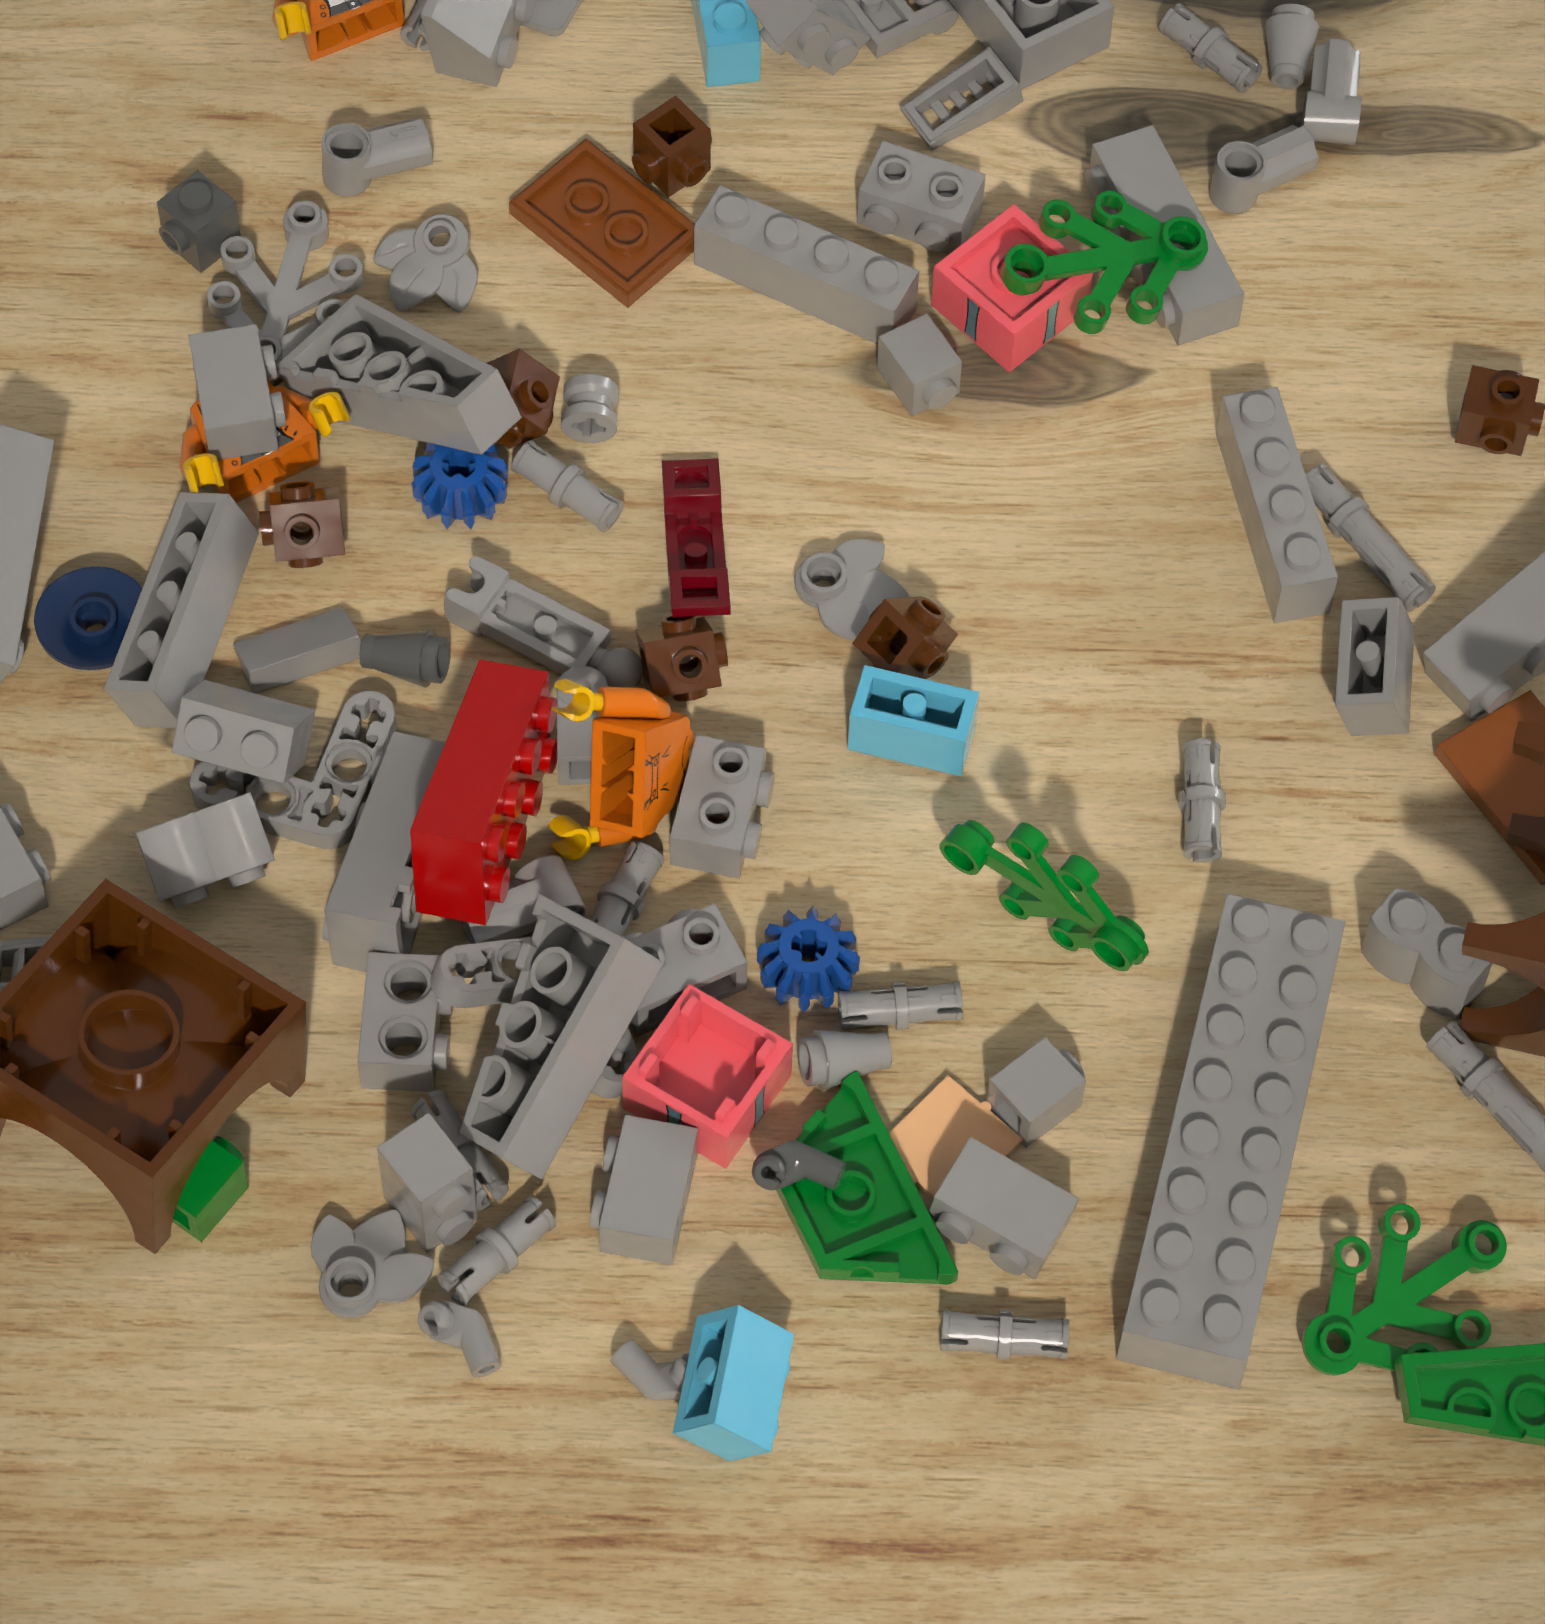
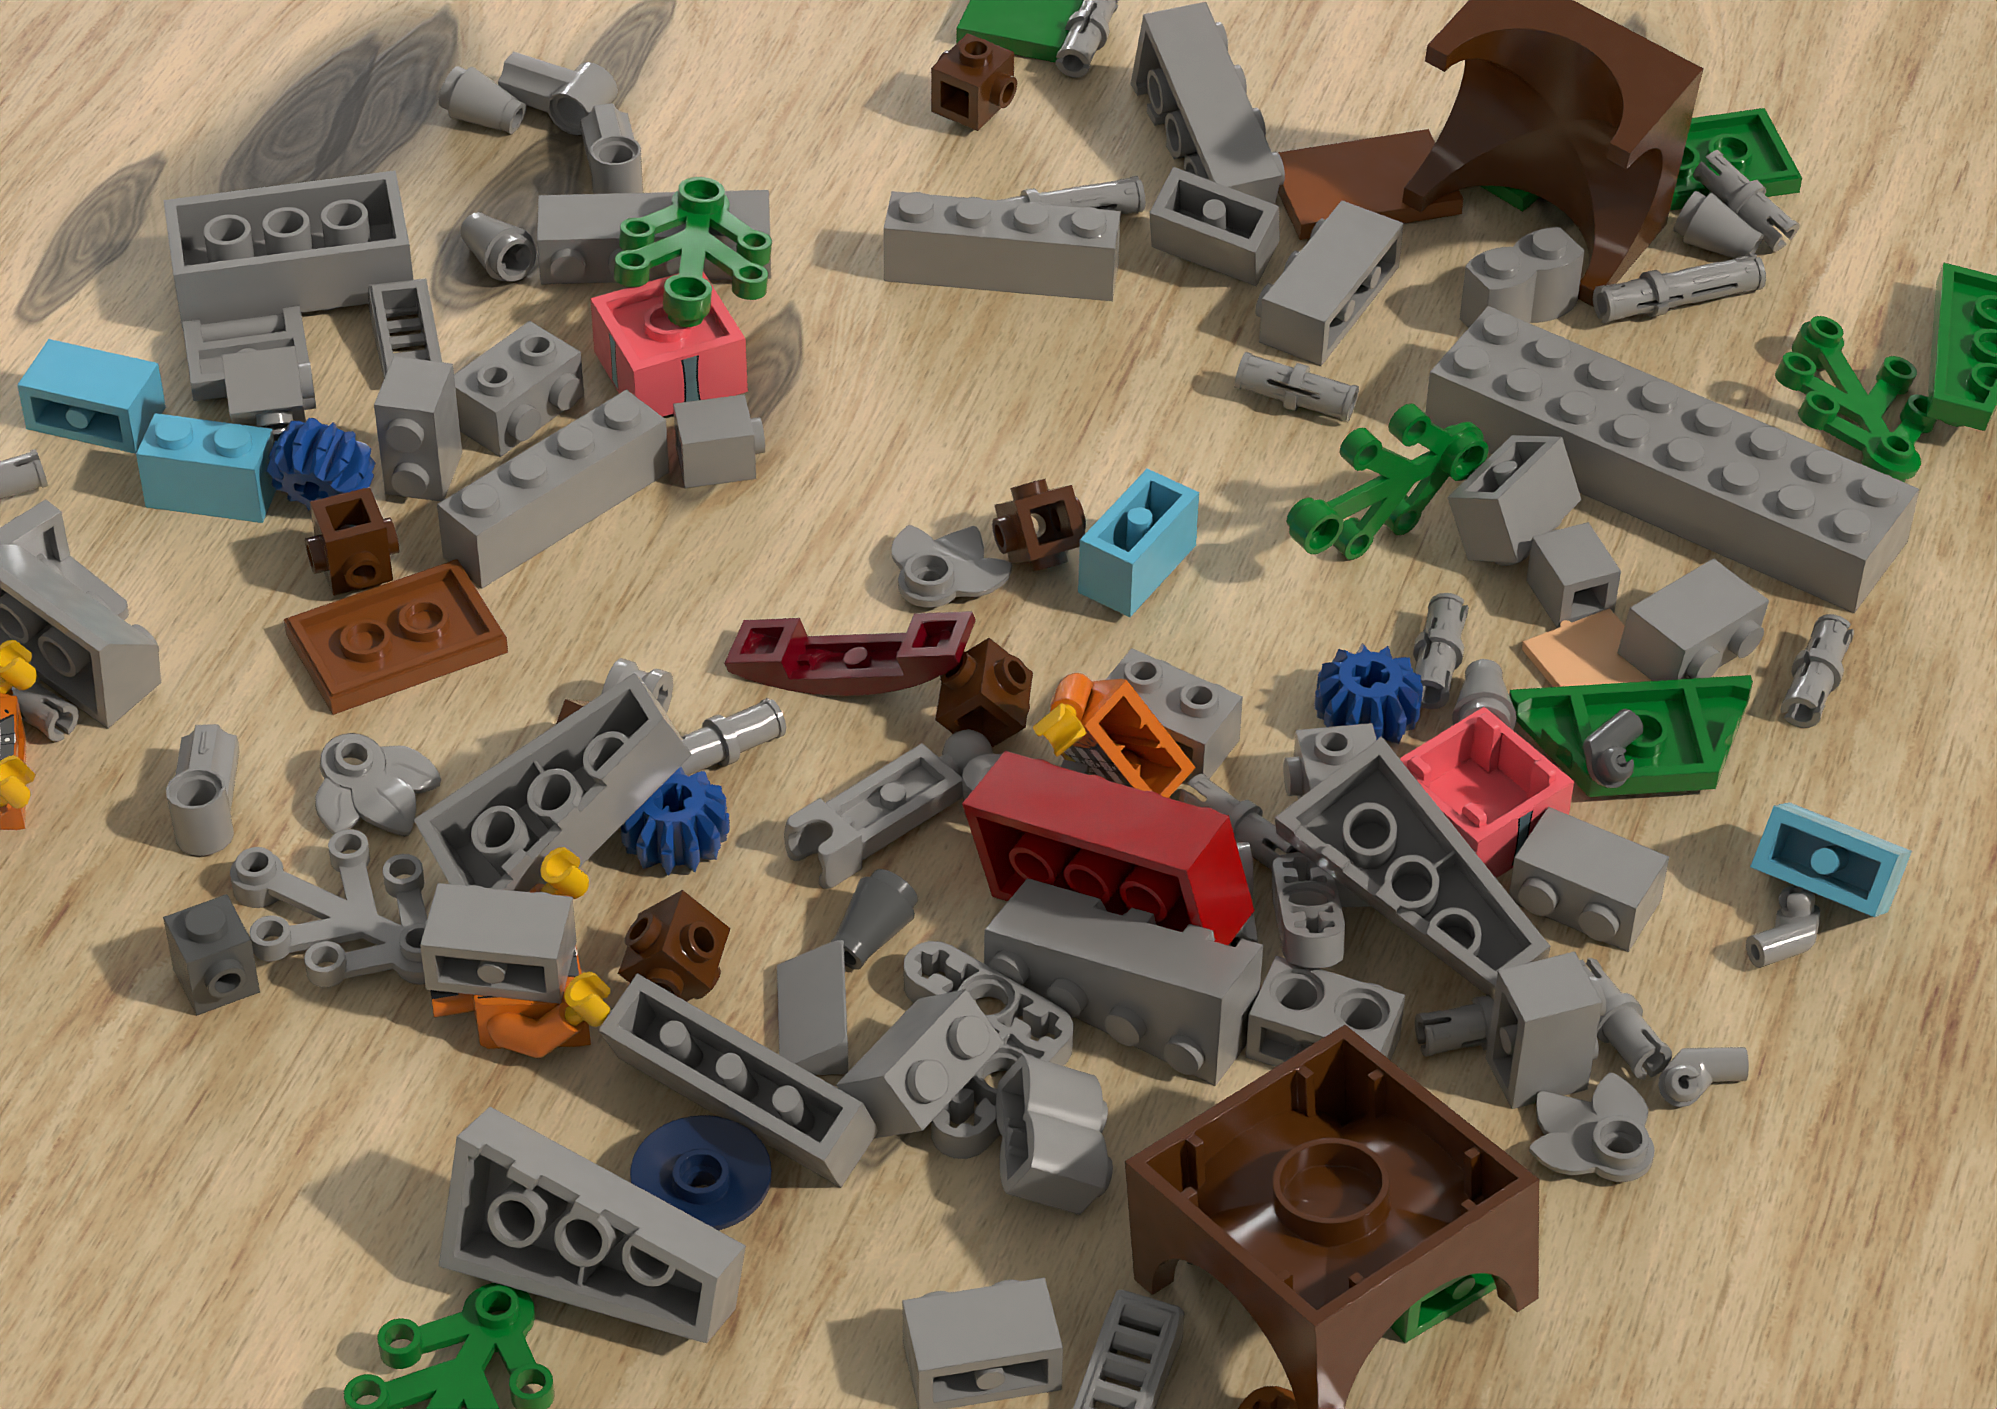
camera: 70 degrees left, 15 degrees down
light grey pin [1159,3,1262,93] -> none
none -> blue gear [266,418,376,511]
none -> light grey brick [374,356,462,501]
none -> light grey cone [460,212,537,281]
none -> light grey brick [1256,201,1404,366]
none -> light grey brick [1448,435,1581,566]

